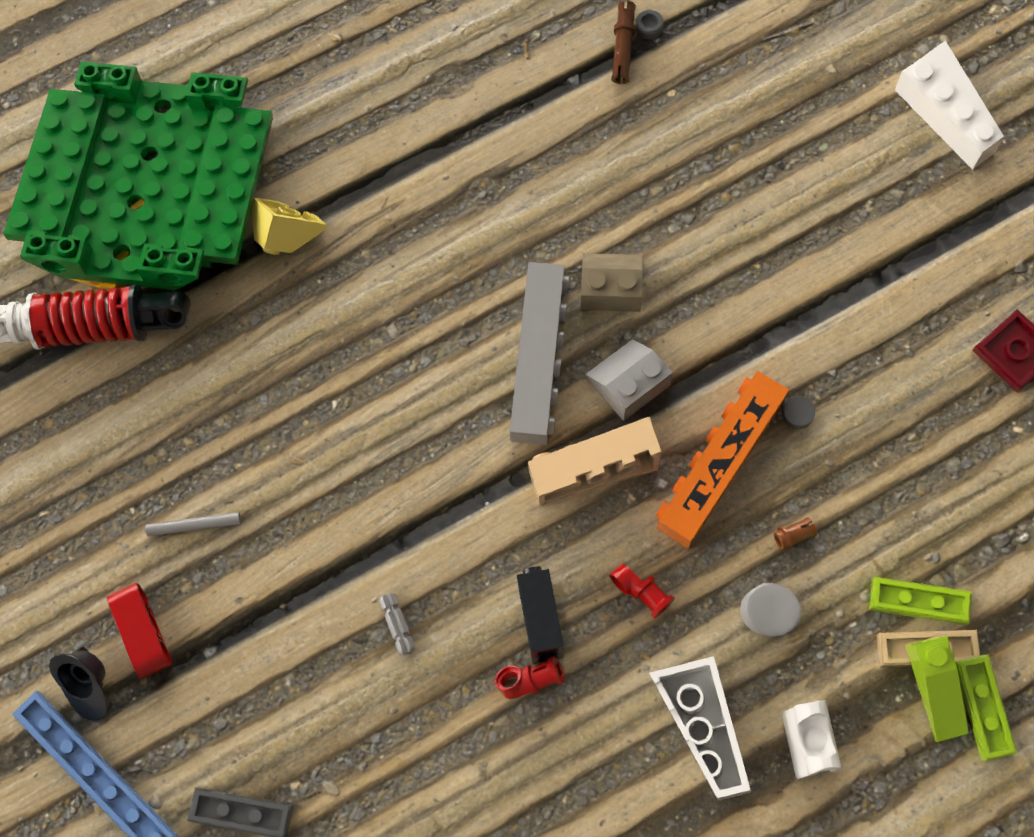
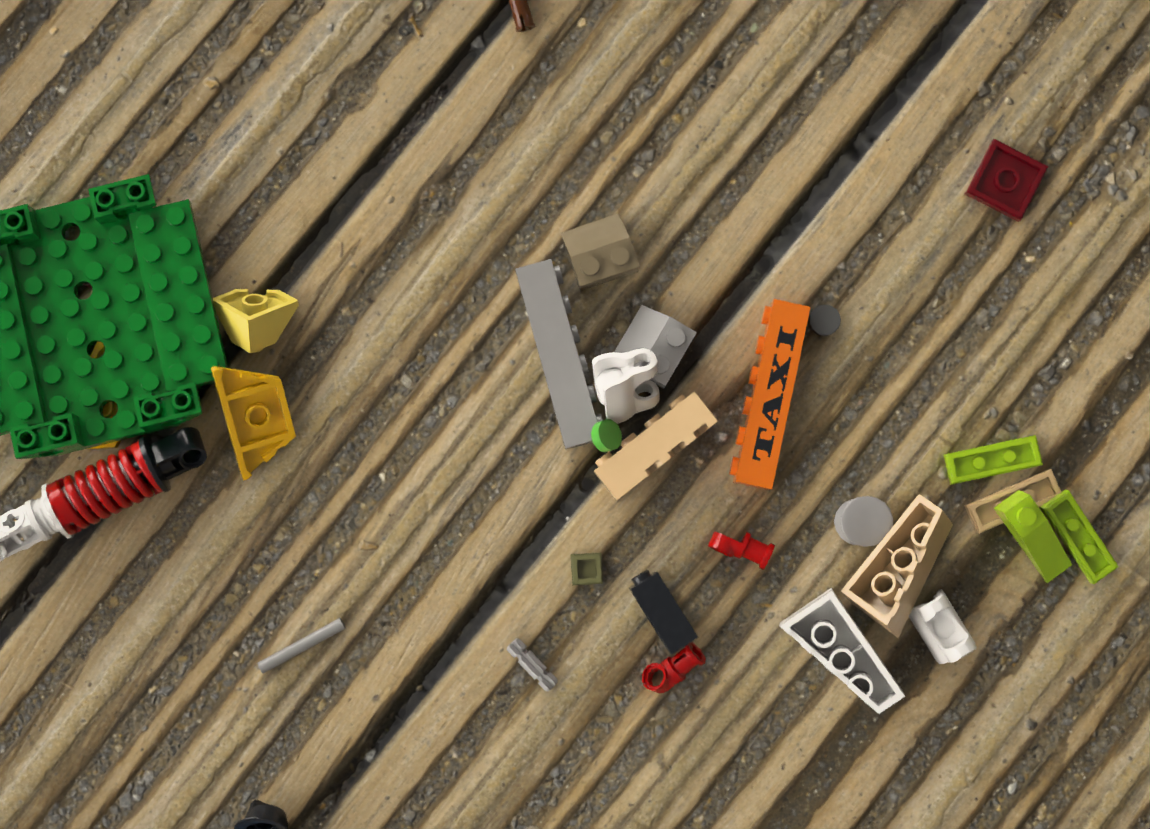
camera: 30 degrees left, 15 degrees up
red beam [107,582,172,679] -> none
dark orange pin [773,517,817,550] -> none
none -> yellow wing [211,366,296,481]
none -> olive tile [570,553,603,586]
none -> bright green tile [591,419,622,452]
none -> white piece [592,348,660,424]
none -> tan wedge [841,494,953,638]

